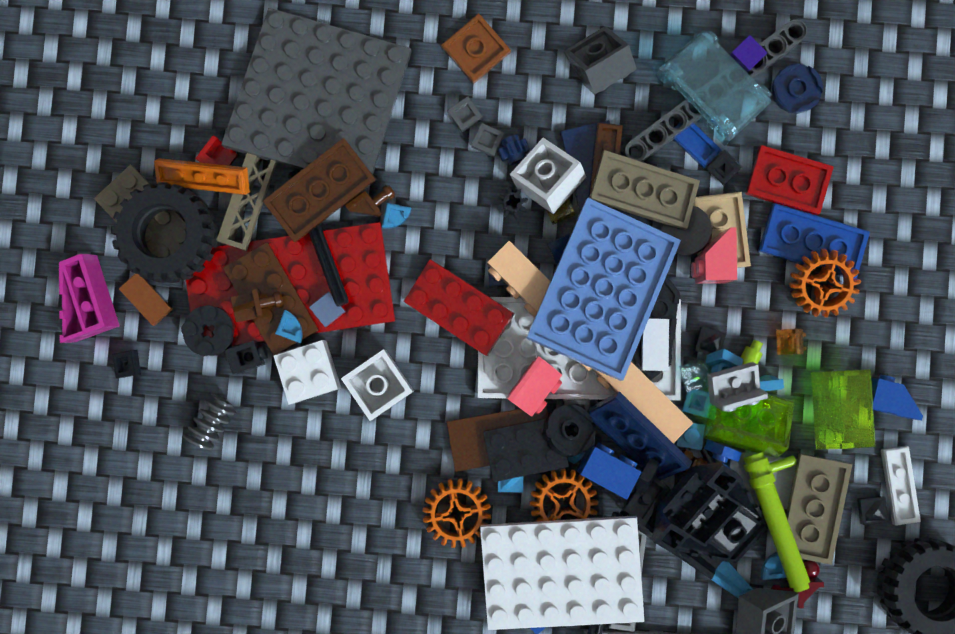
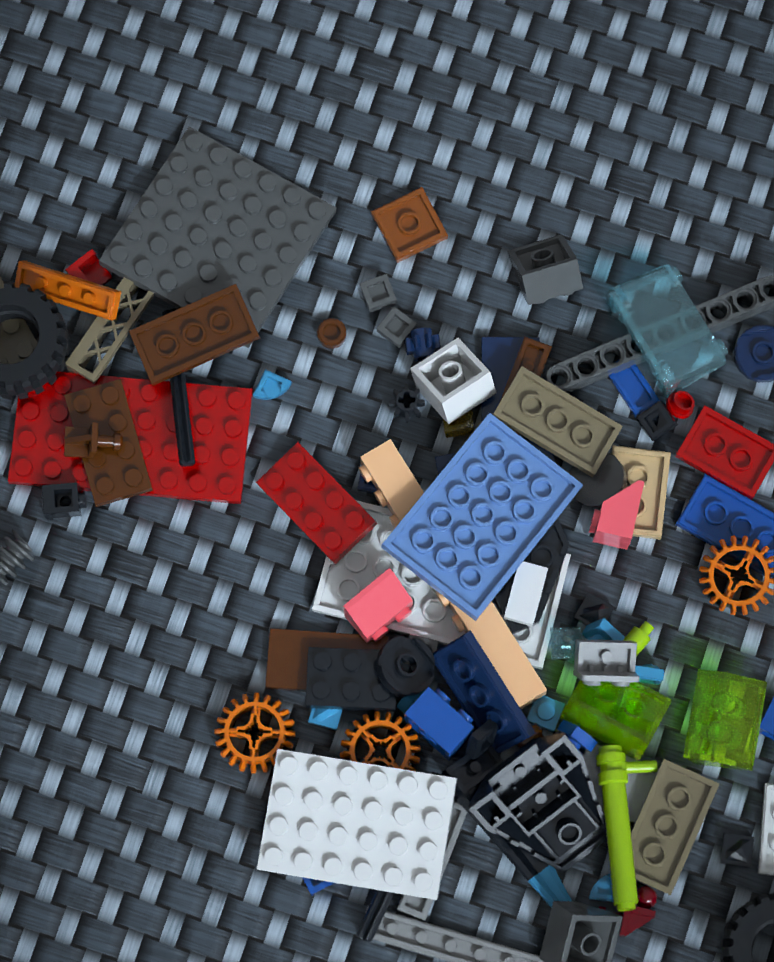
camera: 15 degrees right, 10 degrees down
black plate [181,305,235,356] -> none
white brick [274,340,341,405] -> none
dark azure tile [275,310,303,343] -> none
sand blue tile [309,292,346,327] -> none
white brick [341,349,414,421] -> none
reddish brown piece [345,185,395,217] -> none
dark azure tile [682,387,712,418] -> none
dark purple tile [730,35,767,73] -> none
clear orange tile [776,329,806,355] -> none
none -> reddish brown tile [317,318,346,349]
none -> red plate [666,391,695,419]

